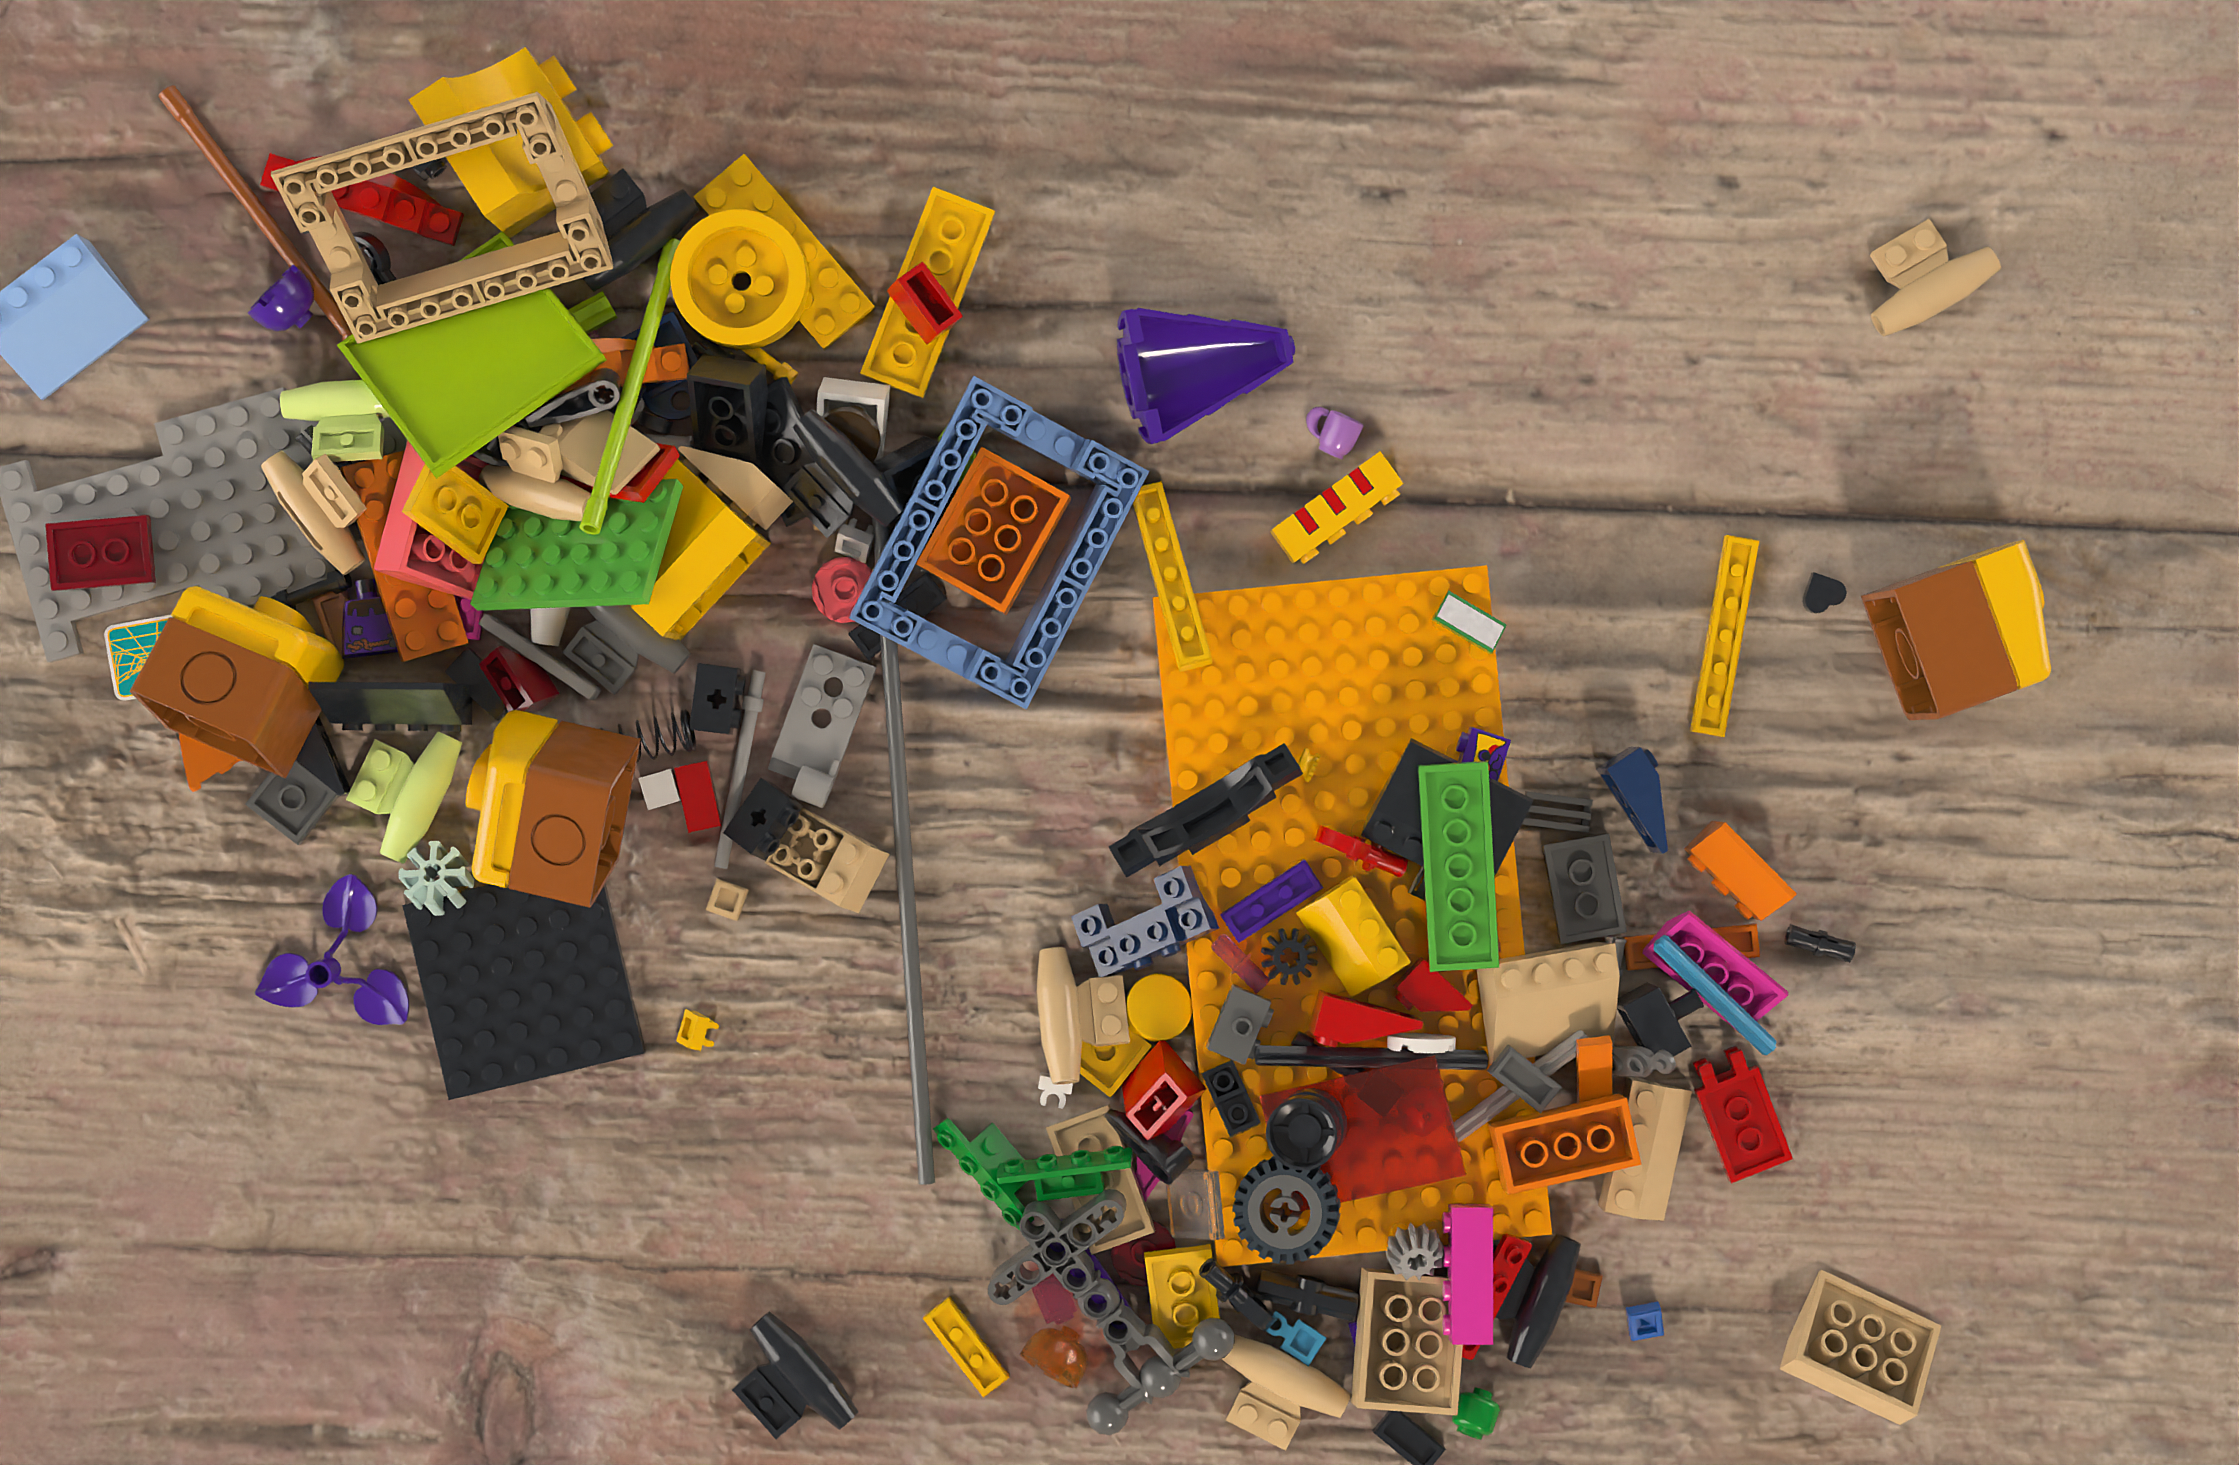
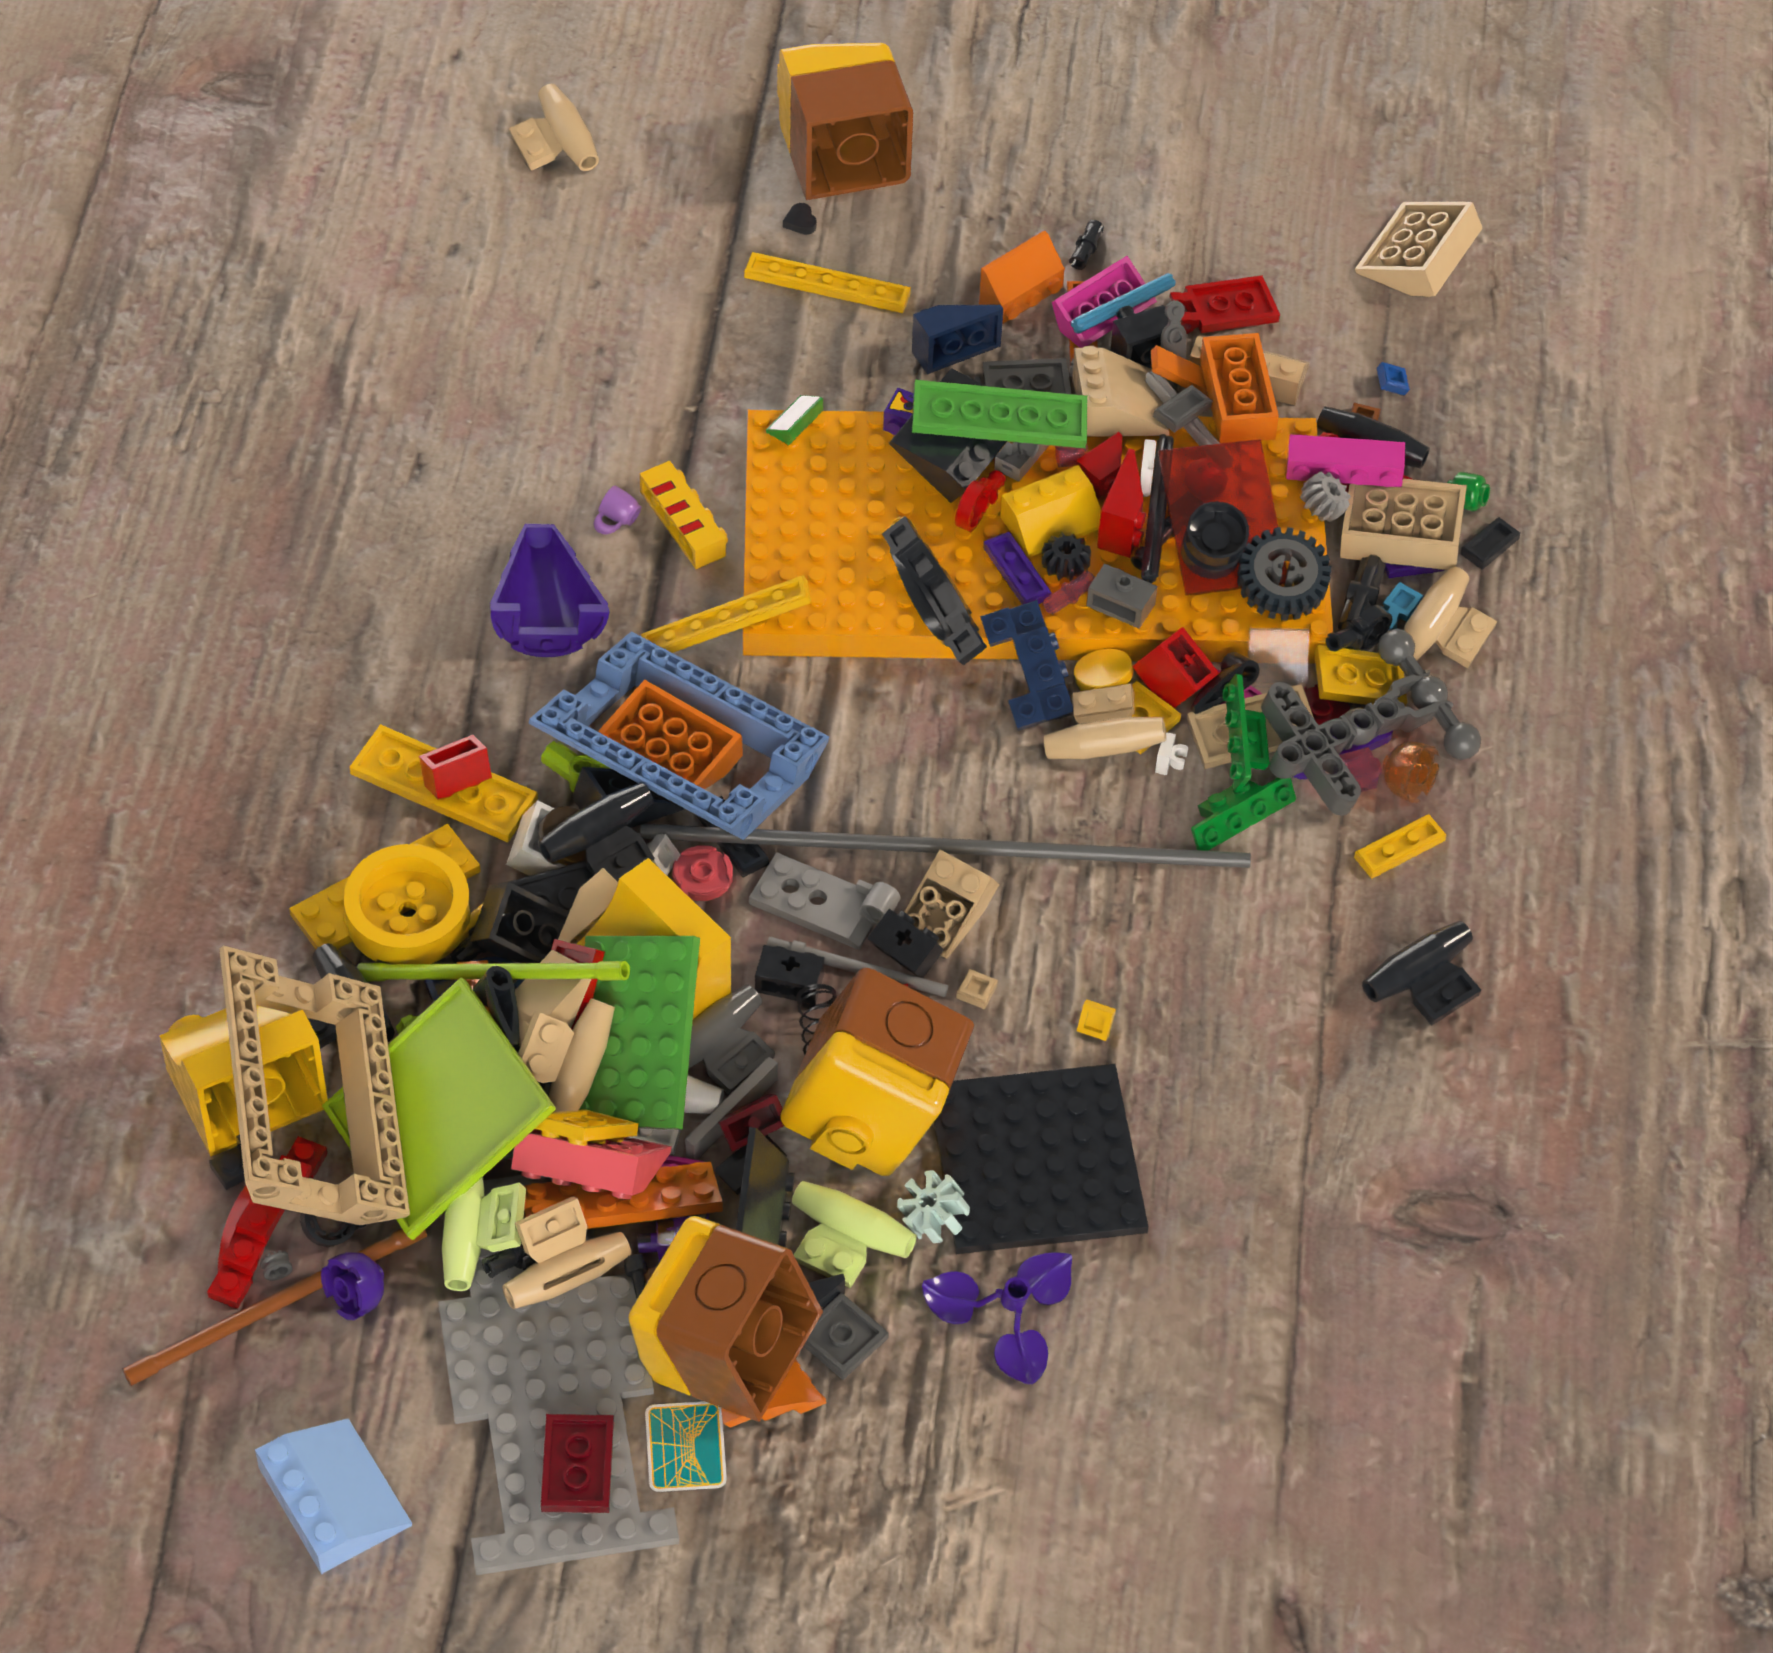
camera: 90 degrees left, 35 degrees down
black slope [1201,1060,1261,1138] -> none

